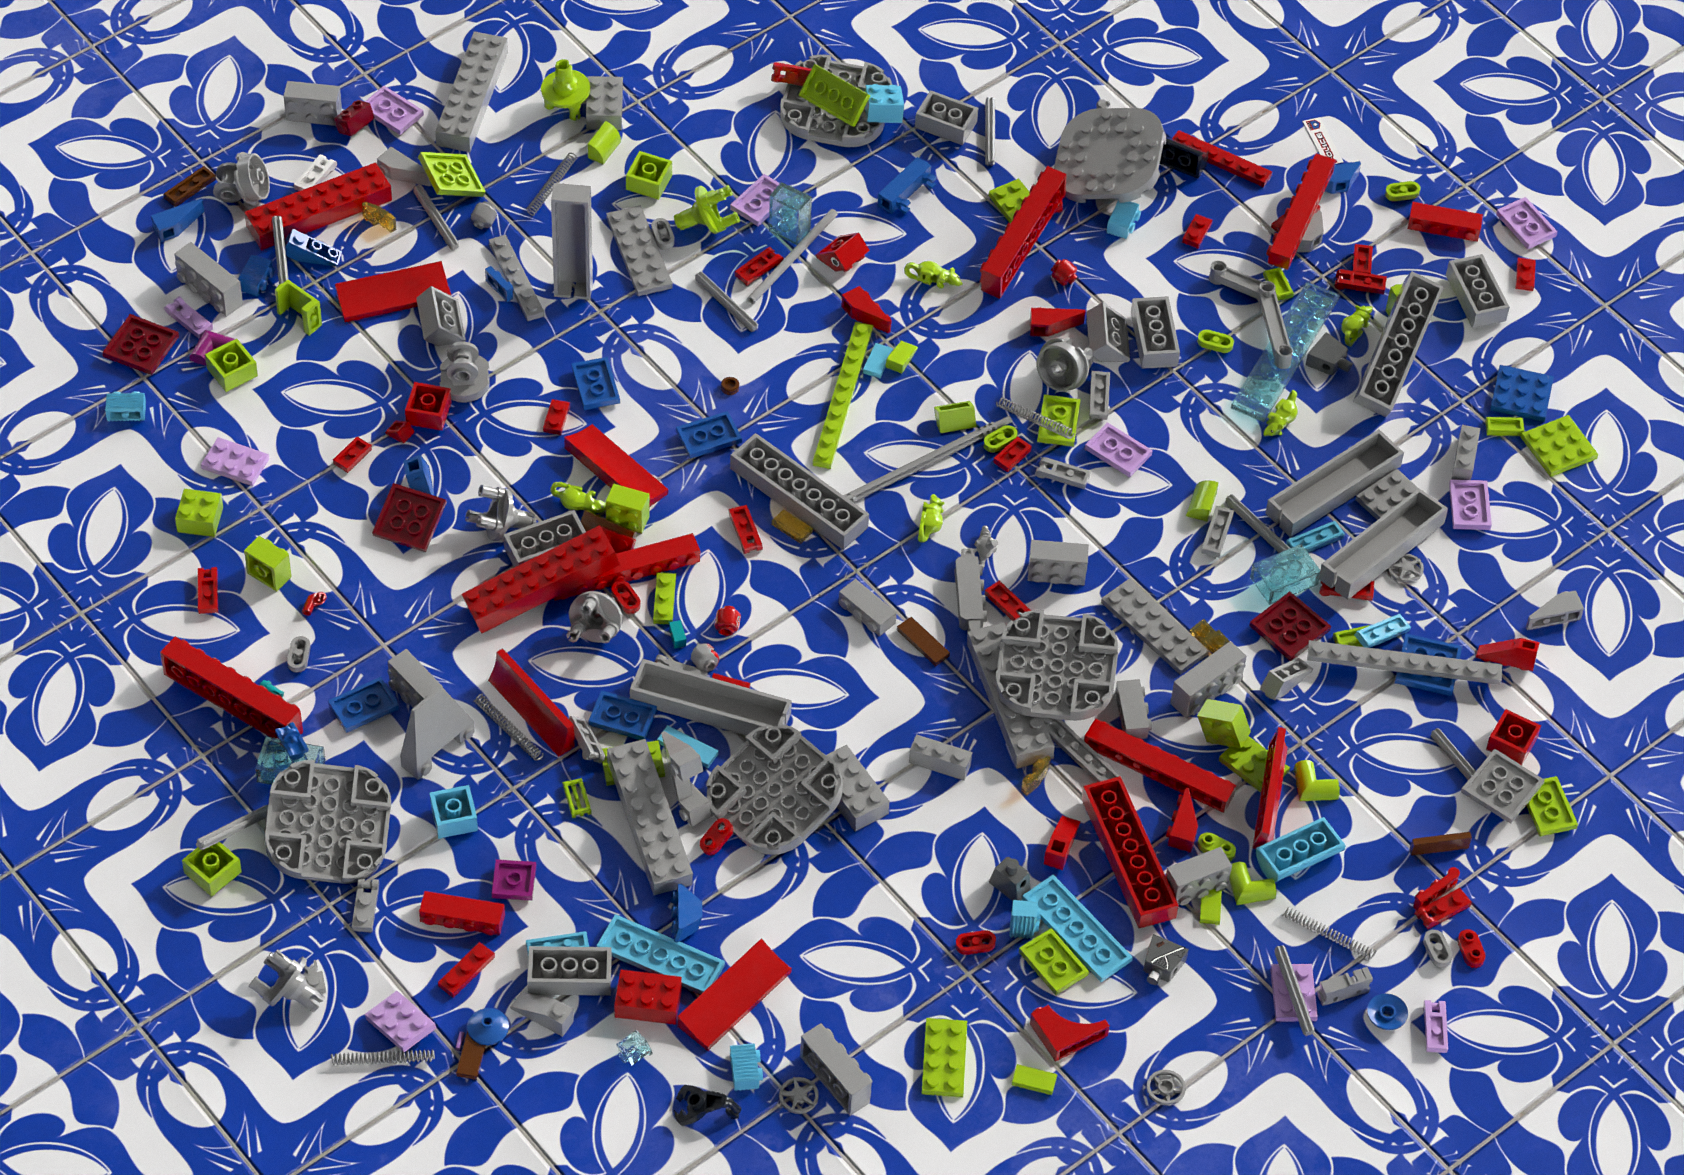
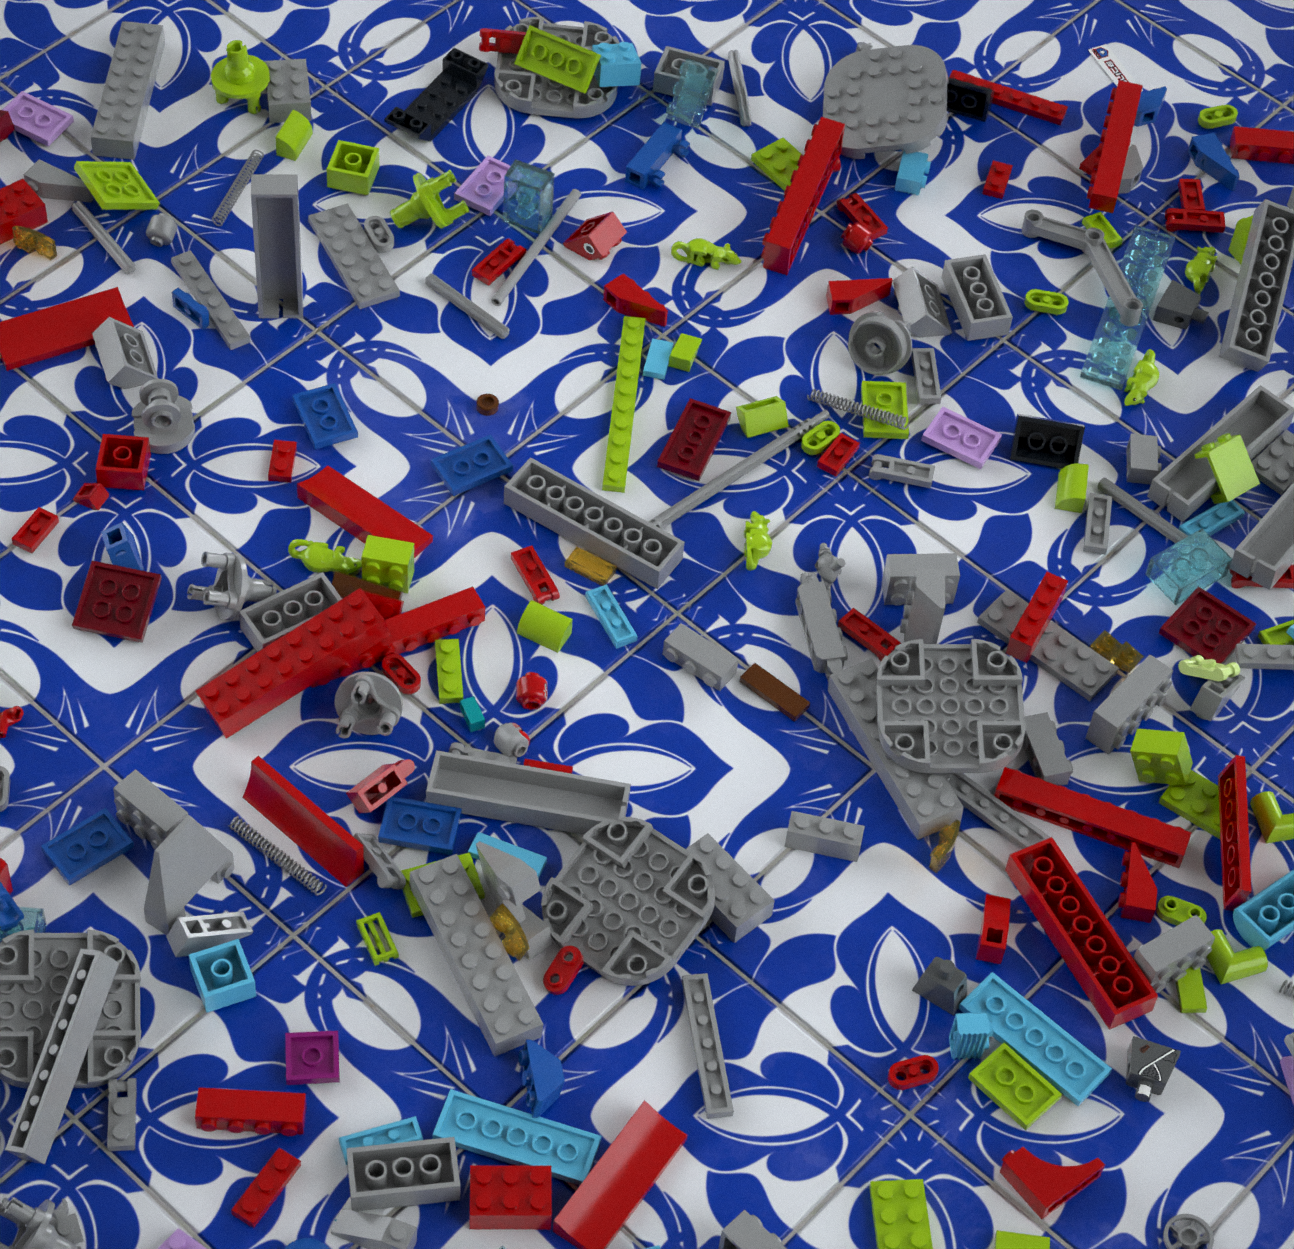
camera: 10 degrees left, 0 degrees up
none -> light grey brick [5,949,119,1164]
none -> light grey slope [166,911,253,957]
none -> brick [346,759,415,813]
none -> black slope [384,48,488,142]
none -> clear yellow slope [490,903,530,961]
none -> lime brick [517,600,573,653]
none -> medium azure tile [585,584,638,649]
none -> dark red plate [657,398,732,481]
none -> clear light blue brick [666,58,718,128]
none -> light grey plate [681,973,734,1119]
none -> red plate [837,193,888,240]
none -> light grey slope [900,567,945,644]
none -> red brick [1005,572,1068,663]
none -> black slope [1010,414,1085,468]
none -> light grey brick [1126,434,1161,485]
none -> yellowish green plate [1178,655,1240,682]
none -> blue slope [1188,133,1239,191]
none -> lime panel [1194,433,1260,504]

